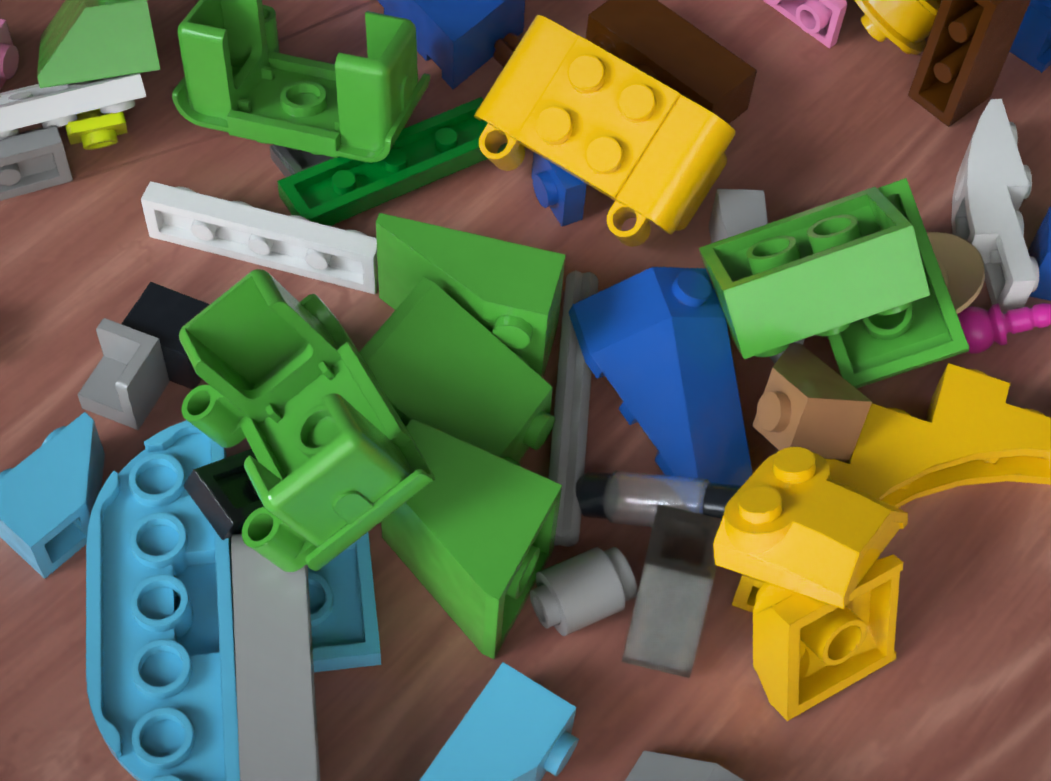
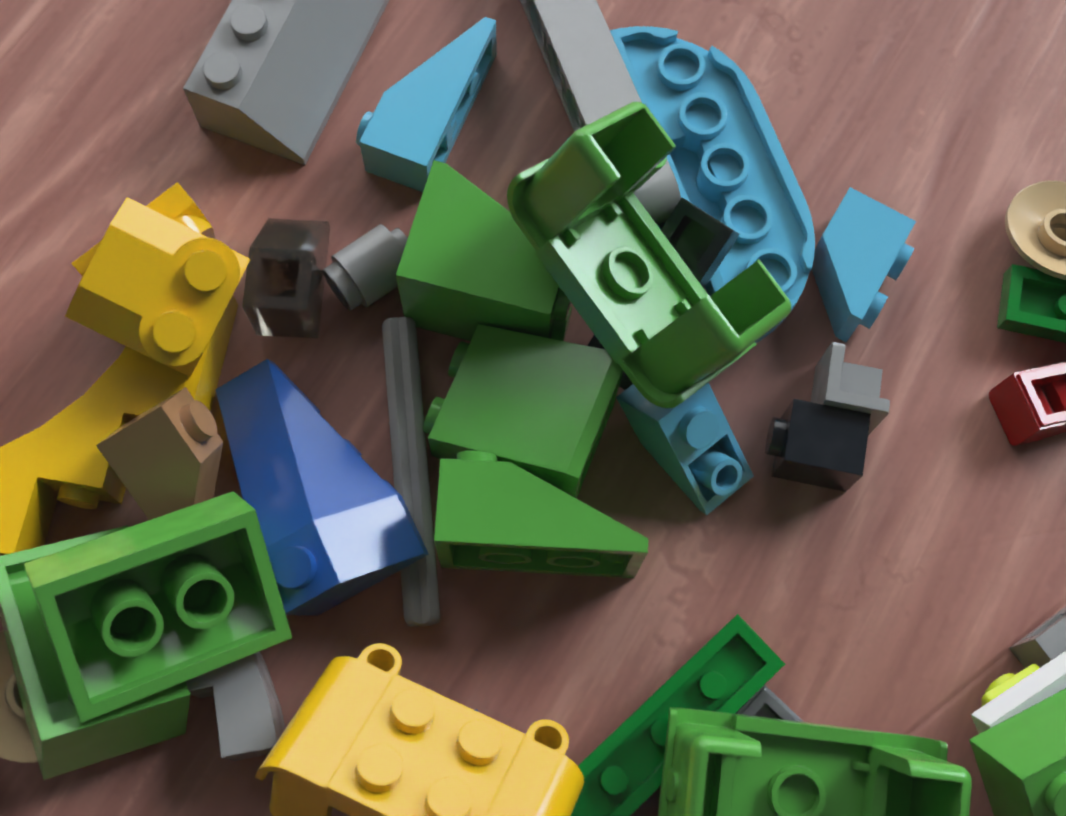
camera: 170 degrees right, 15 degrees up
white plate [141,181,379,294] -> none
clear piece [575,471,742,533] -> none

